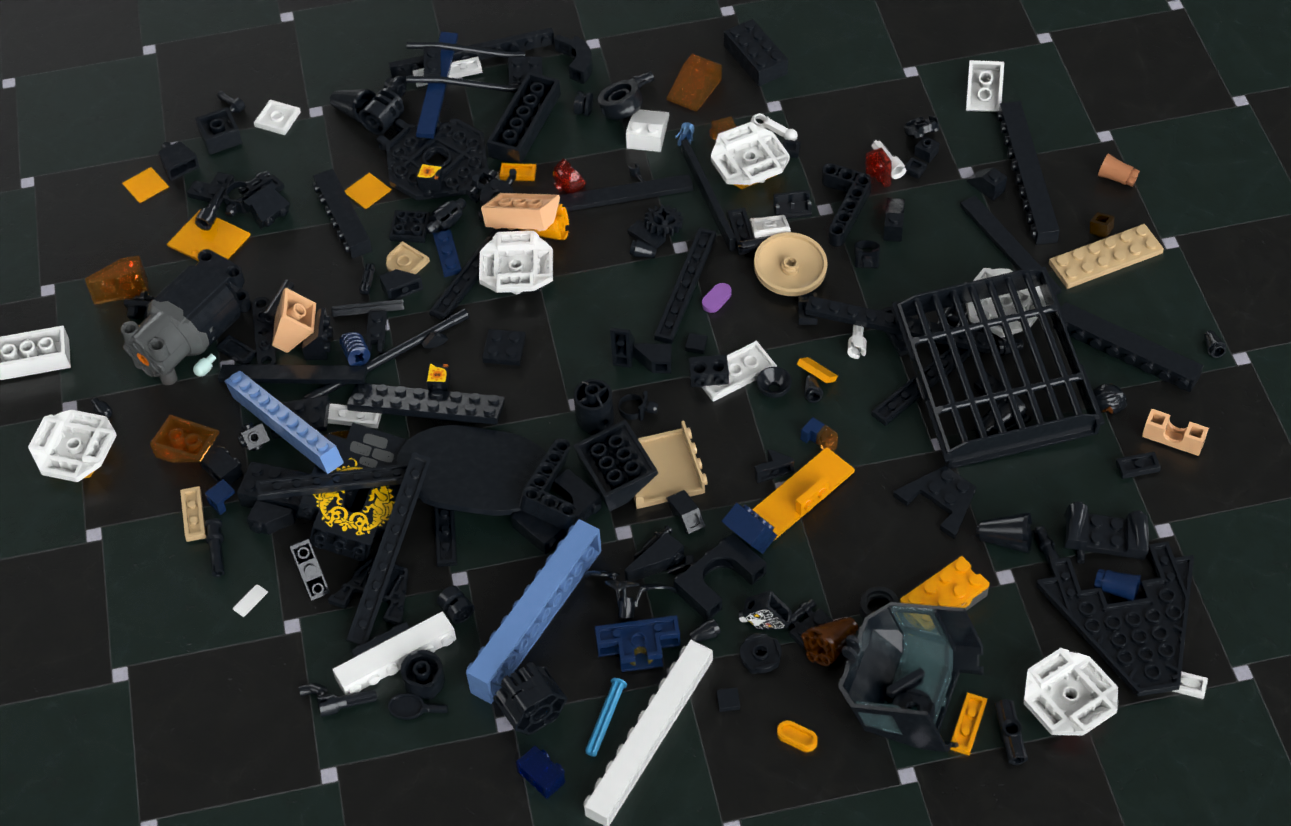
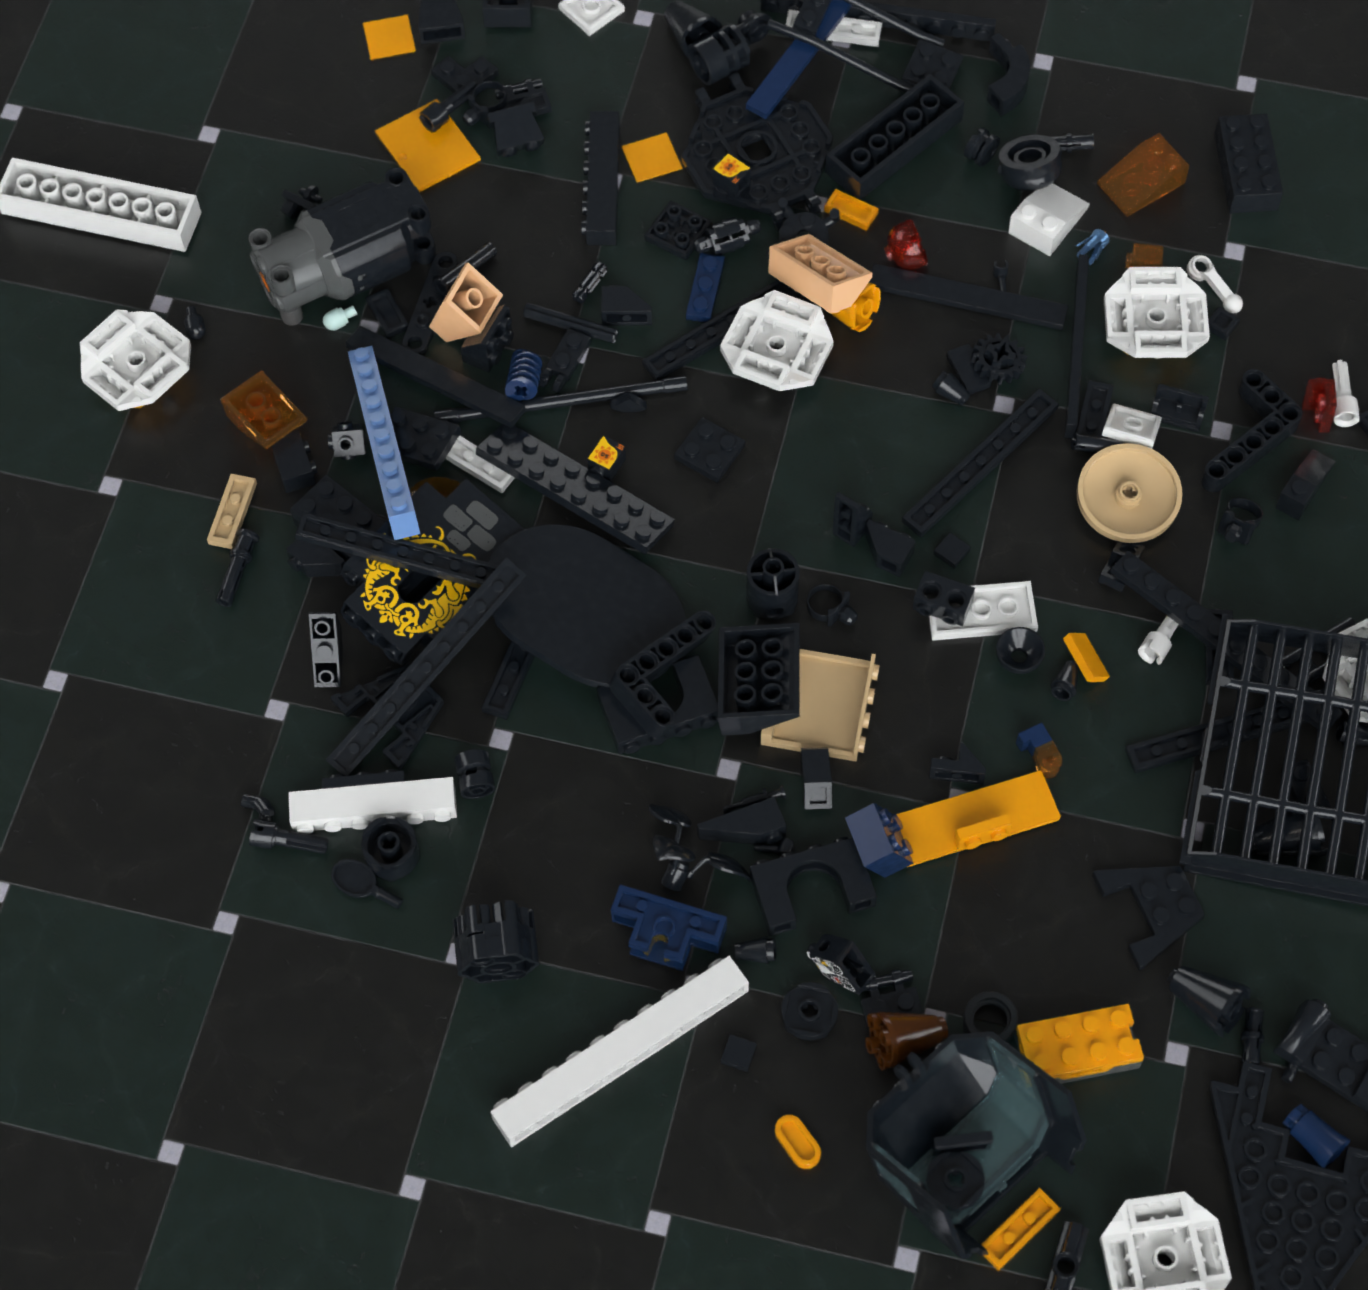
camera: 25 degrees right, 10 degrees up
clear orange slope [85,255,149,304] -> none
dark blue panel [205,479,235,515] -> none
white sticker [233,584,268,617] -> none
tan tile [386,241,430,274] -> none
medium blue brick [466,519,602,704] -> none
clear blue brick [516,746,566,799] -> none
dark azure axle [585,678,627,757] -> none
medium lavender tile [702,283,731,313] -> none

